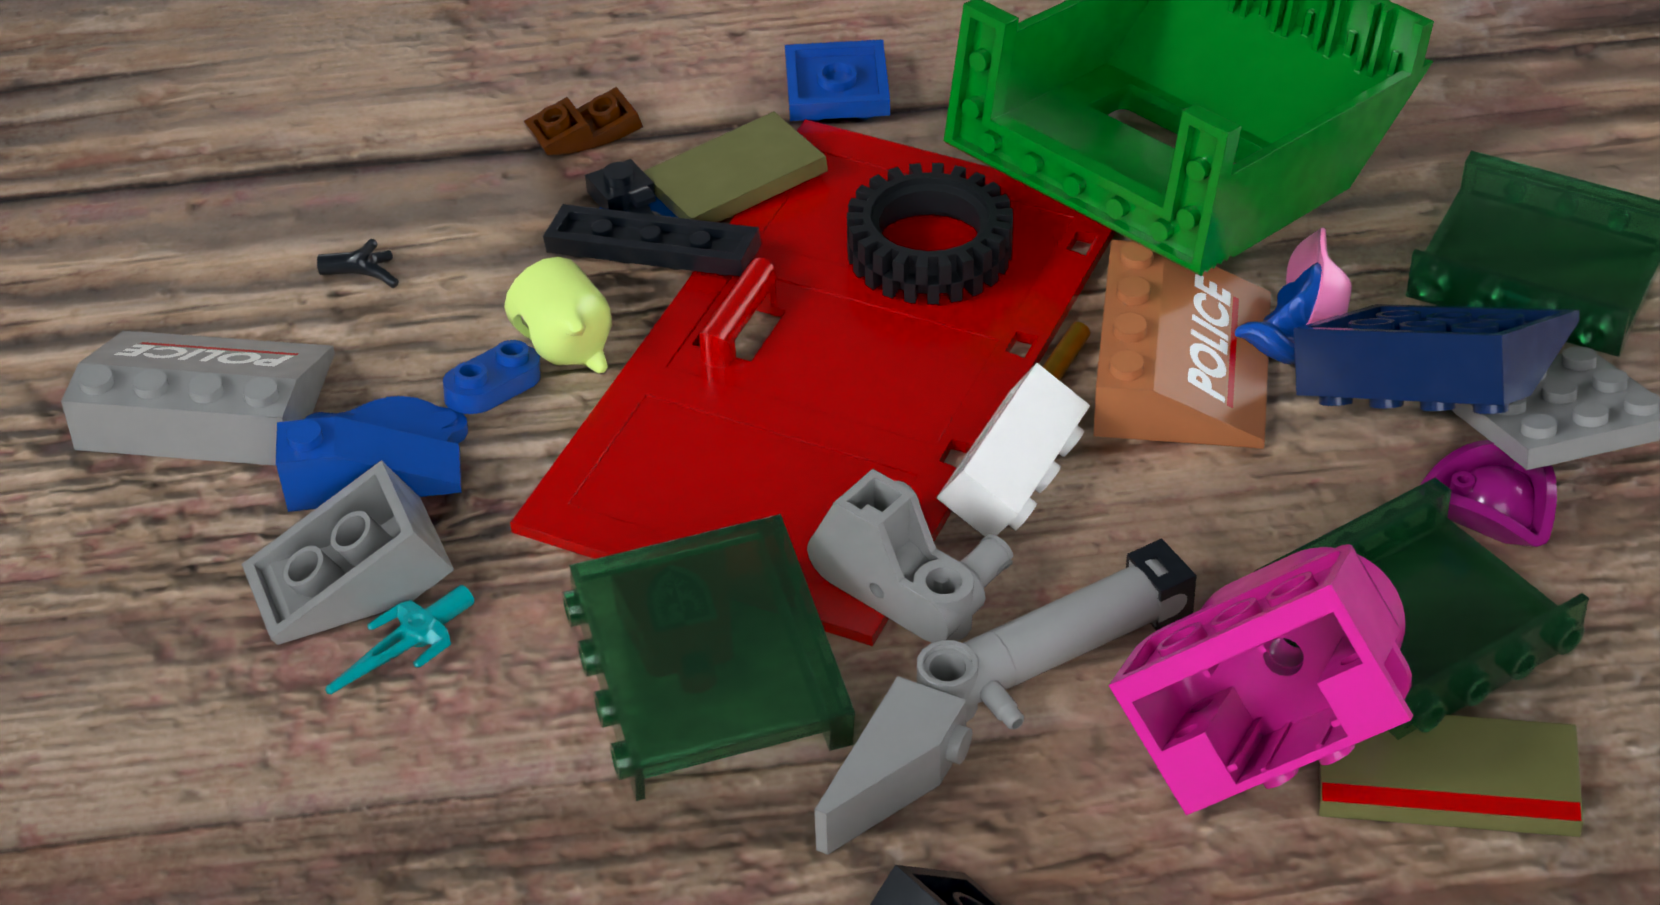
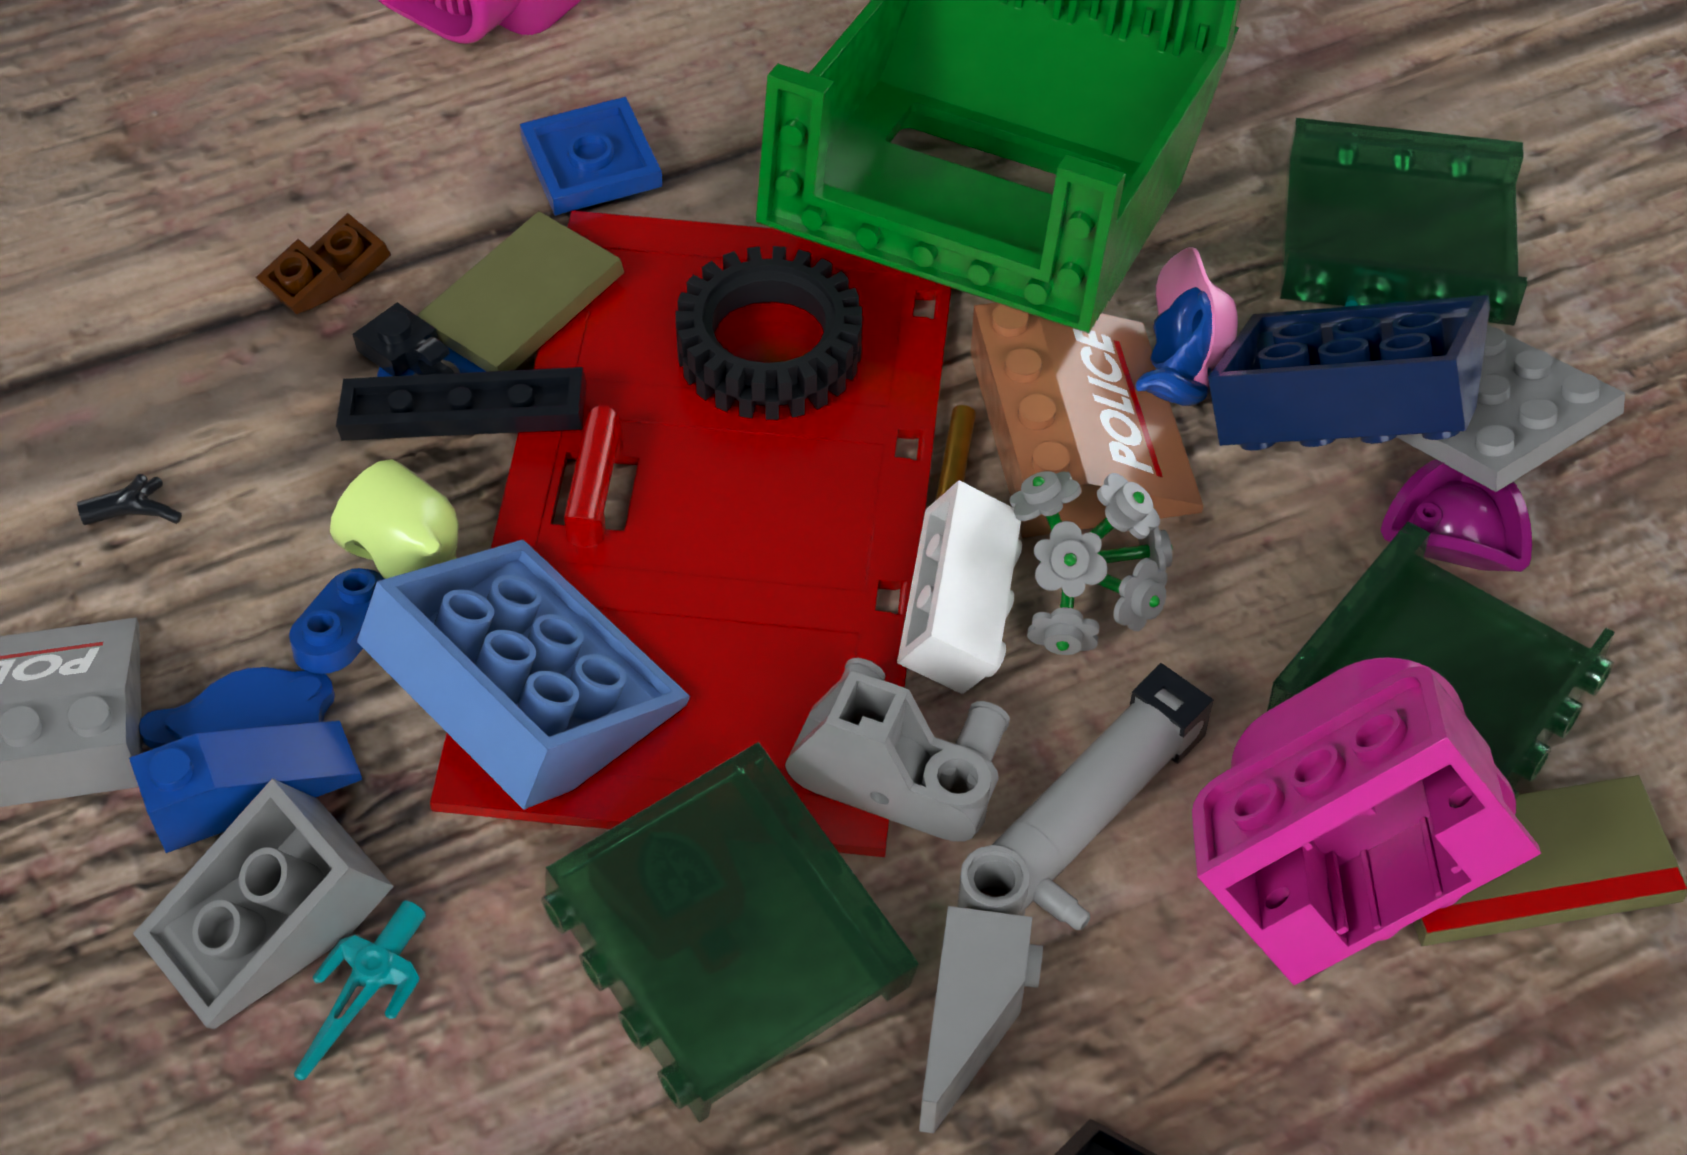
camera: 20 degrees left, 10 degrees up
none -> medium blue slope [357,540,690,810]
none -> light grey plant [1009,471,1173,655]

